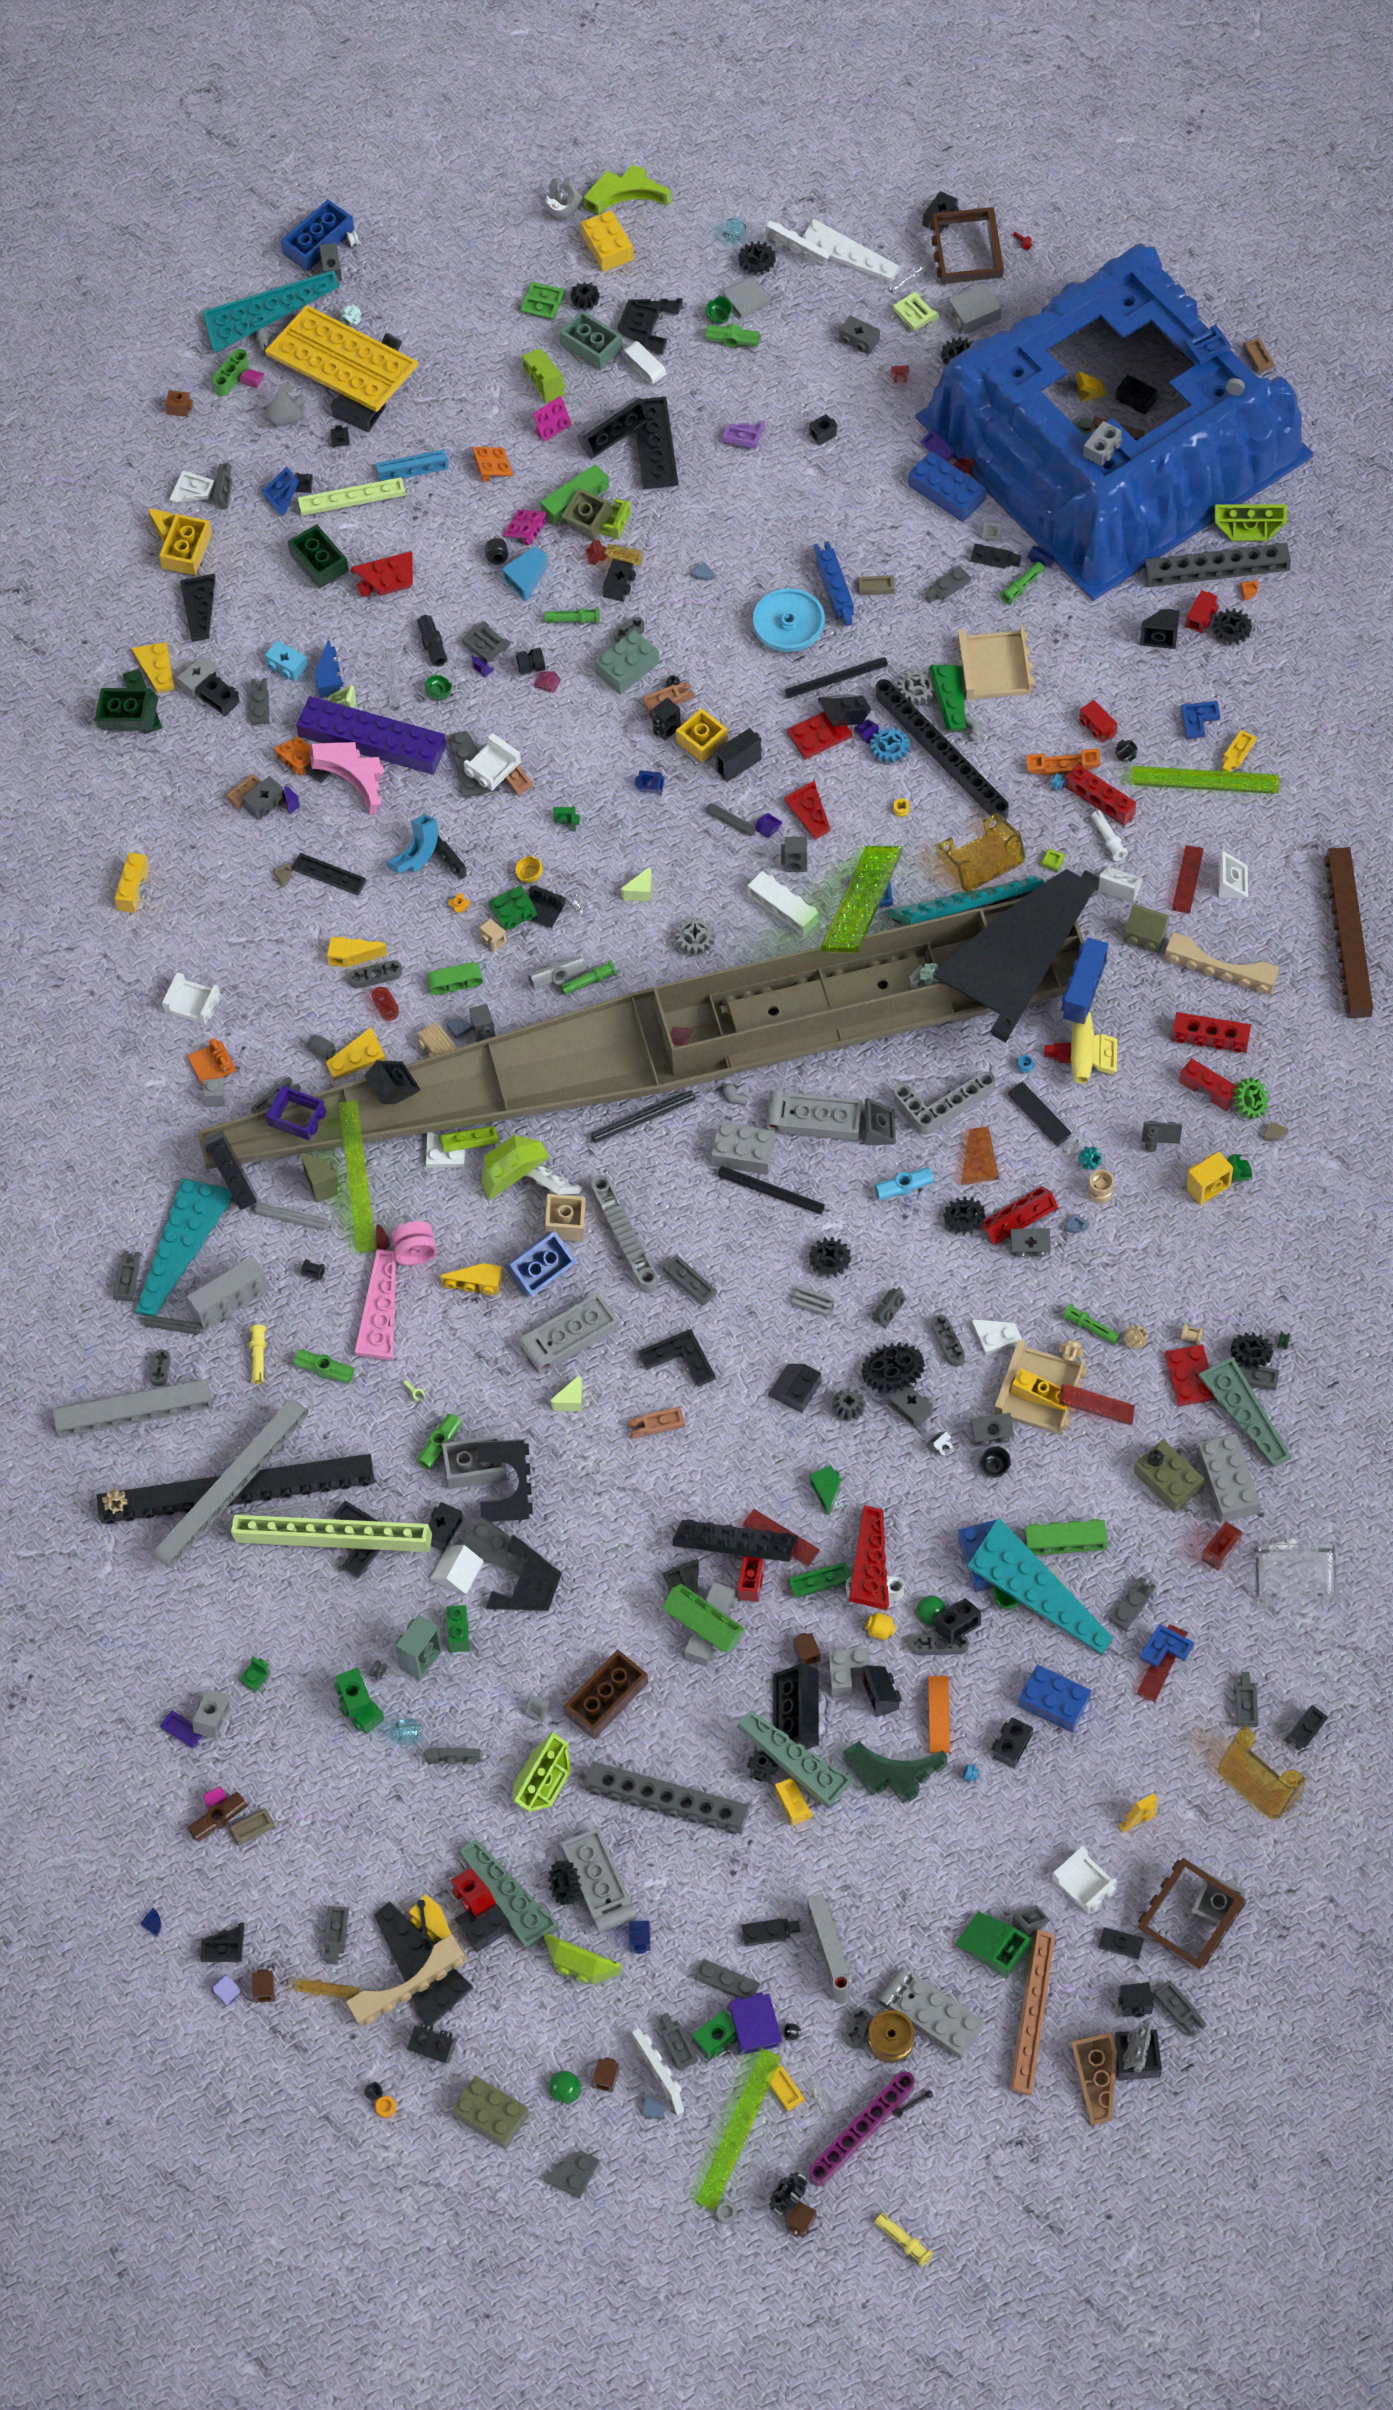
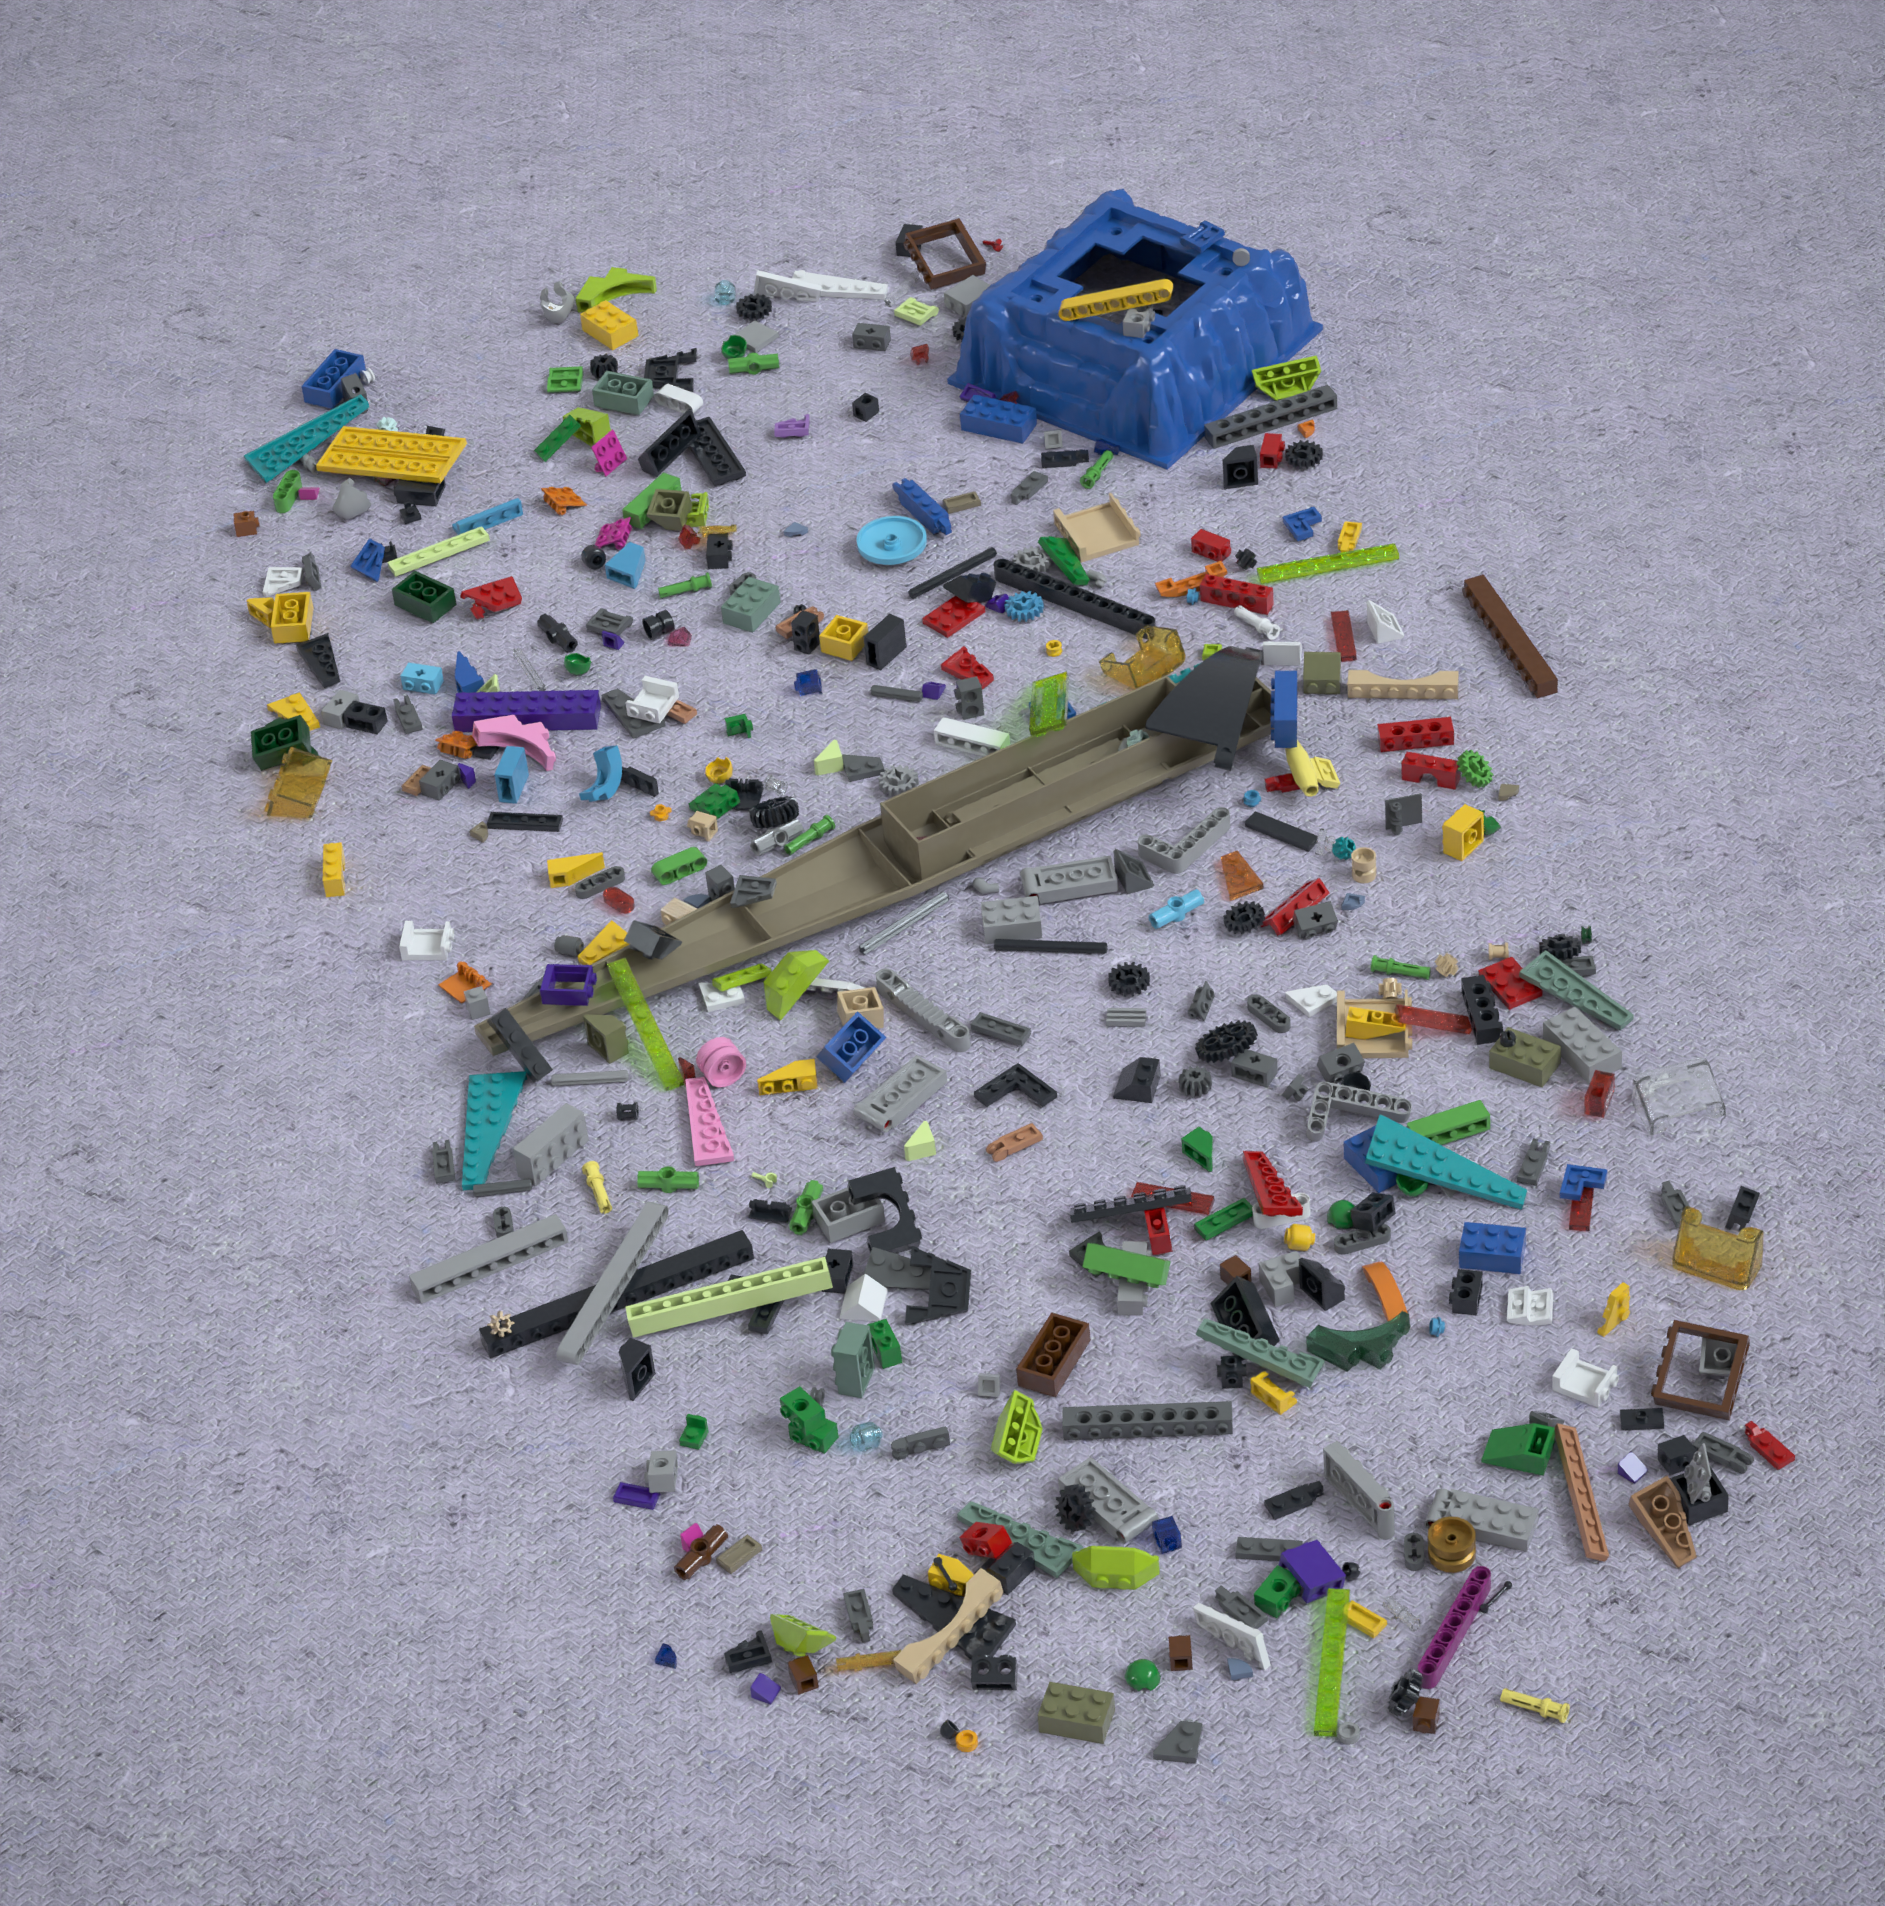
camera: 15 degrees left, 20 degrees down
none -> clear yellow windscreen [264,747,332,818]
none -> dark azure brick [494,746,529,804]
none -> green plate [534,414,581,462]
none -> black slope [619,1338,656,1401]
none -> dark grey wing [730,875,777,908]
none -> black hinge [748,1199,792,1223]
none -> black gear [749,796,799,829]
none -> lime wedge [770,1614,836,1656]
none -> dark grey wing [842,754,885,782]
none -> yellow beam [1058,279,1173,321]
none -> light grey beam [1306,1081,1412,1142]
none -> black brick [1461,975,1503,1045]
none -> white slope [1507,1286,1553,1325]
none -> slope [1618,1452,1648,1484]
none -> red hinge [1745,1421,1795,1470]

